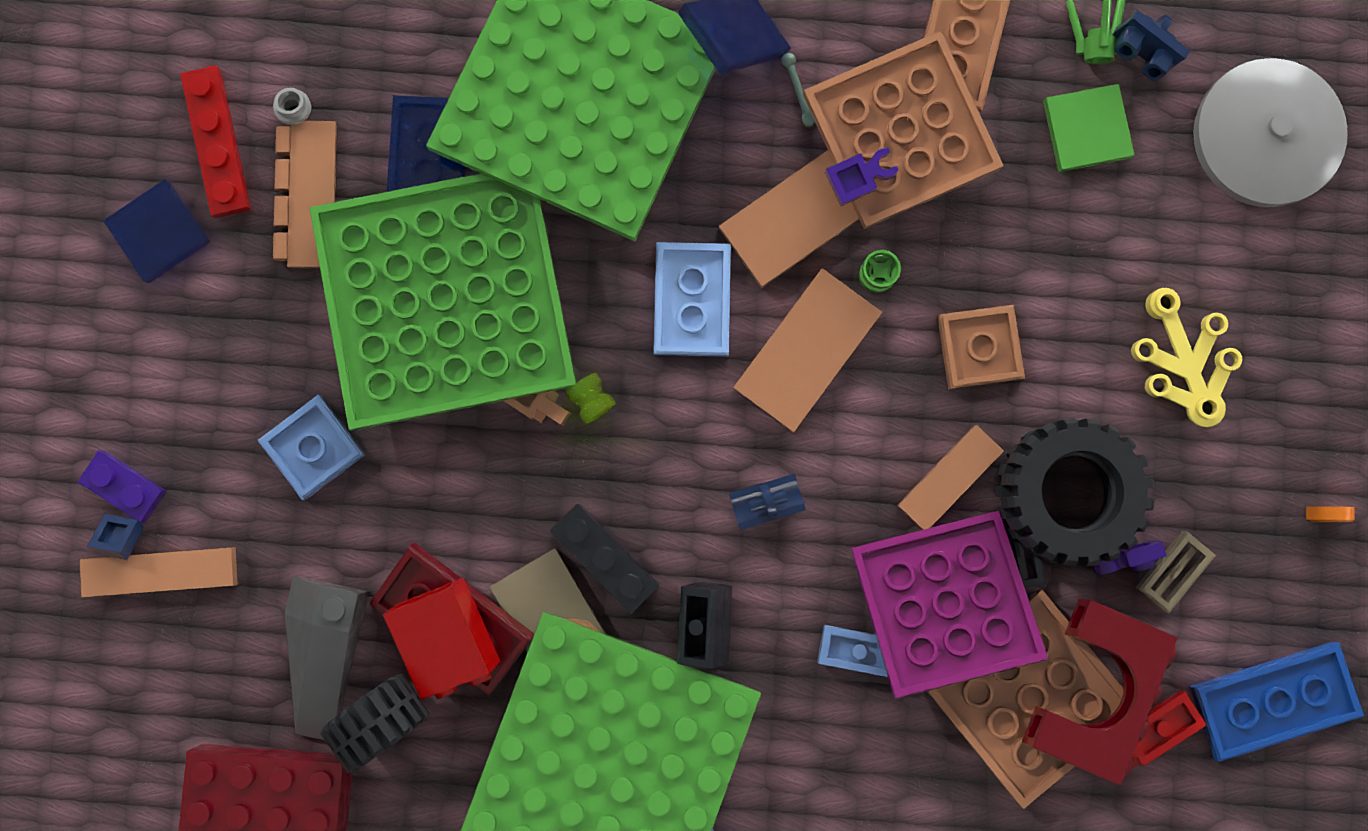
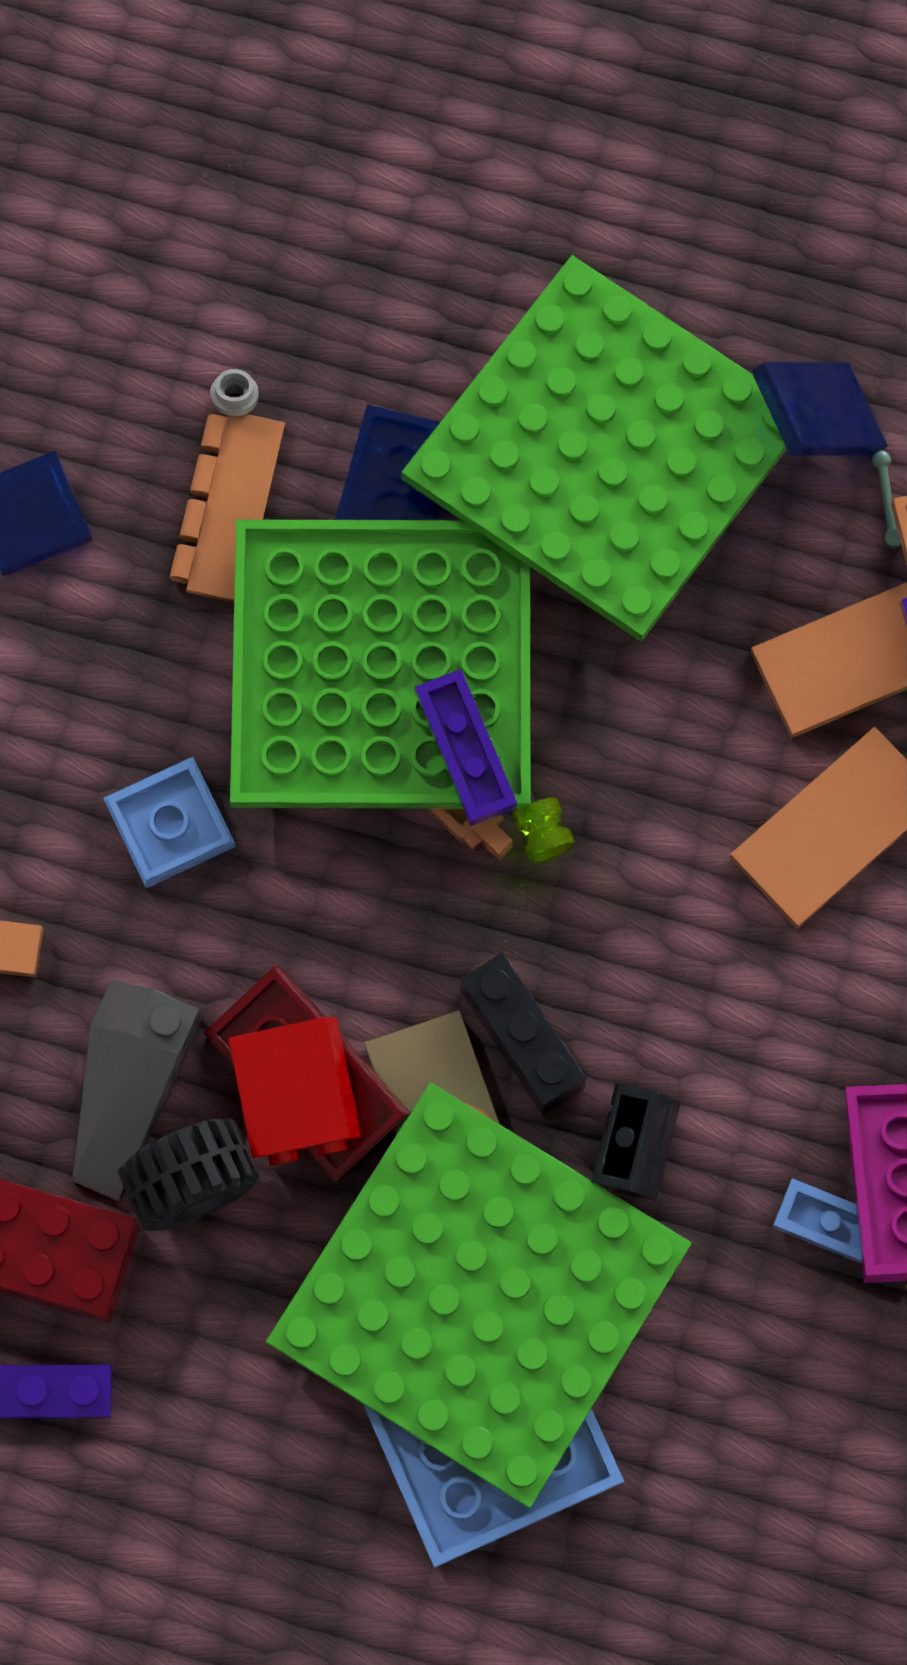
camera: 10 degrees right, 10 degrees down
red plate [180,65,252,218] -> none
light blue tile [654,242,731,357] -> none
dark blue hips [729,473,806,530] -> none
none -> dark purple plate [415,669,517,826]

